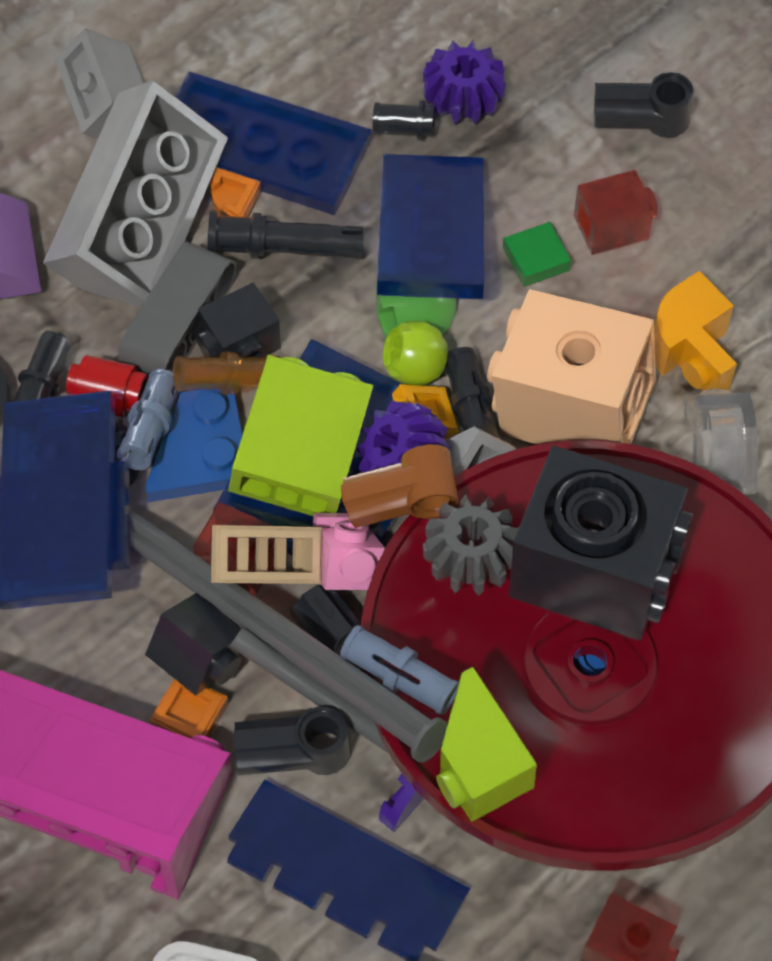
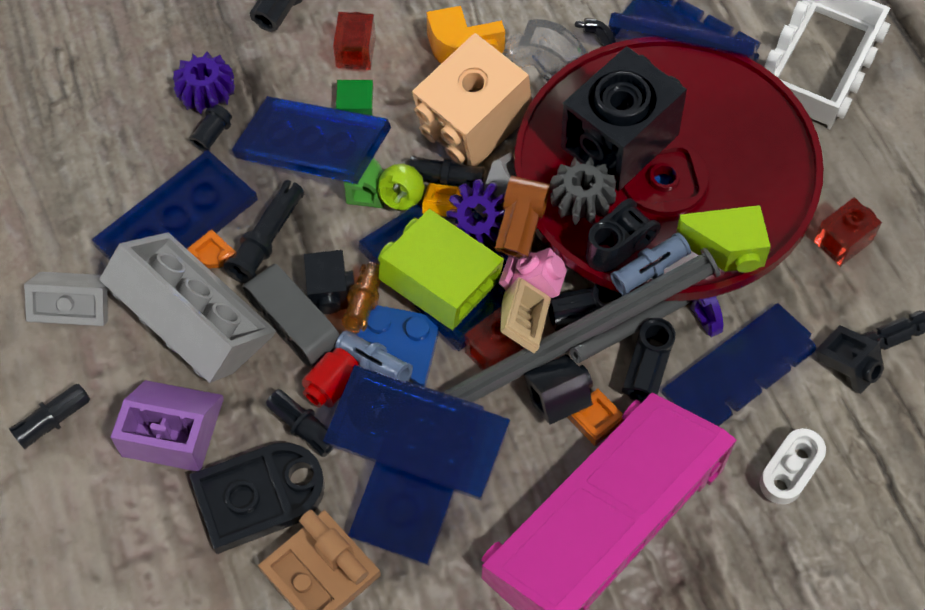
camera: 65 degrees left, 0 degrees up
none -> black piece [585,198,661,272]

